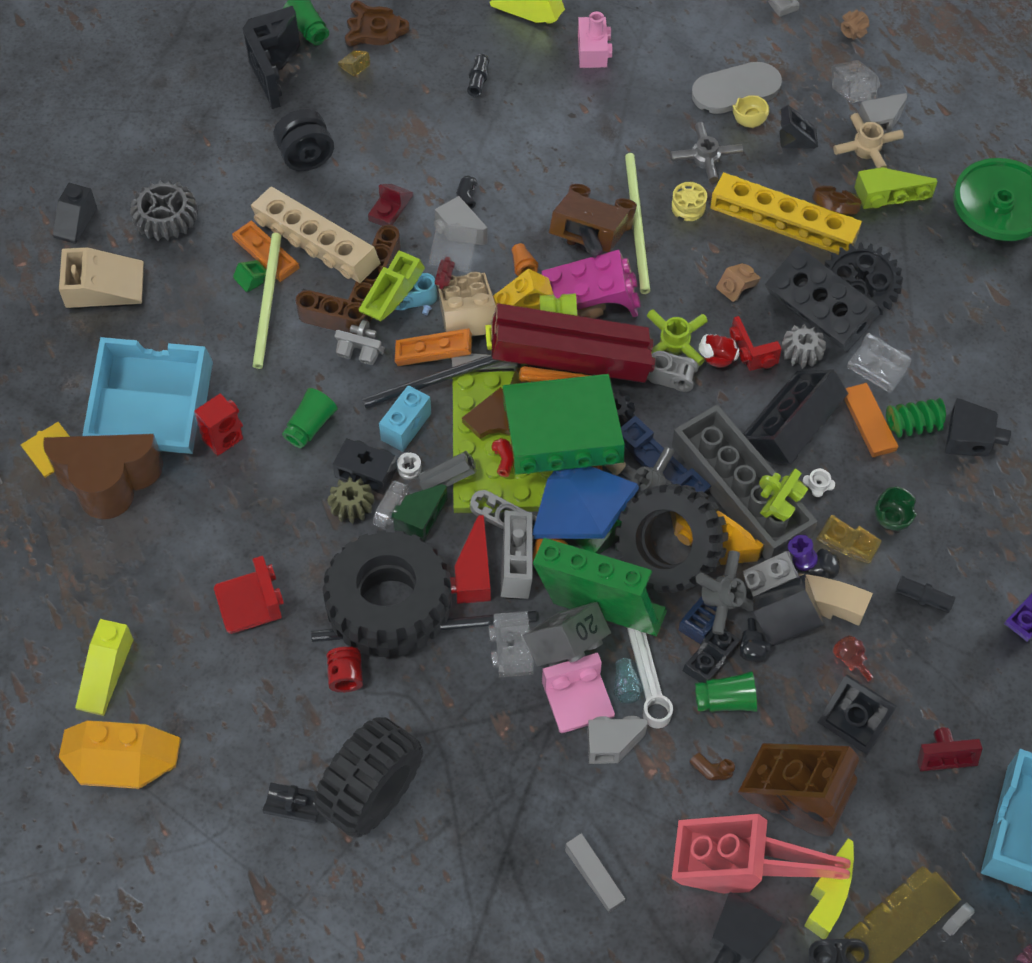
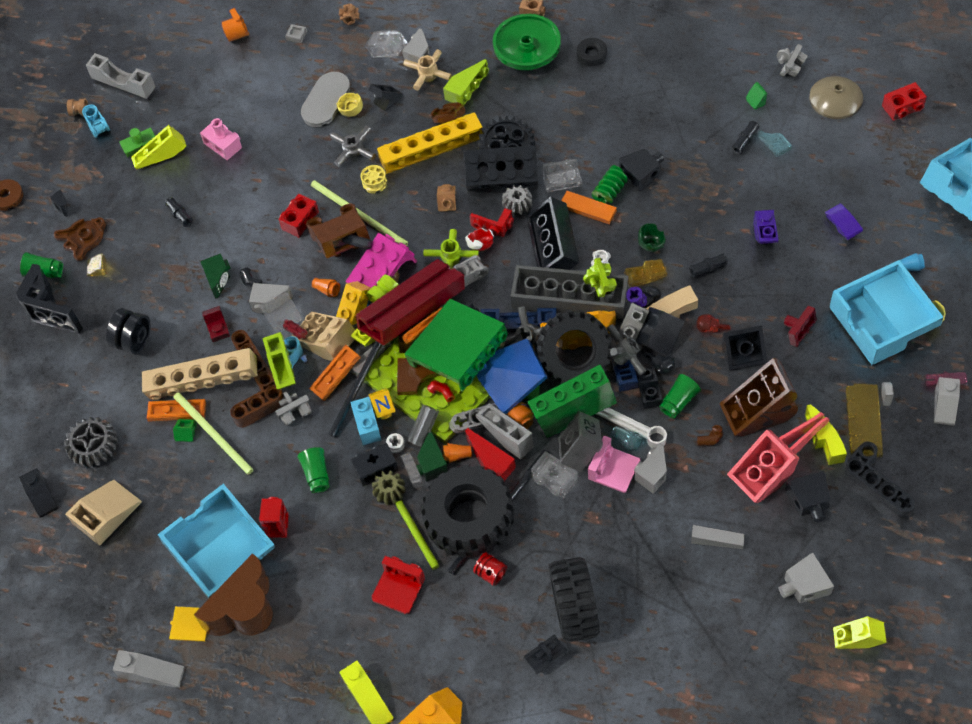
camera: 40 degrees left, 0 degrees up
none -> dark green slope [200,253,231,299]
none -> red brick [278,193,319,238]
none -> yellow brick [368,388,396,420]
none -> lime bar [395,500,440,570]
none -> orange cone [442,443,472,463]

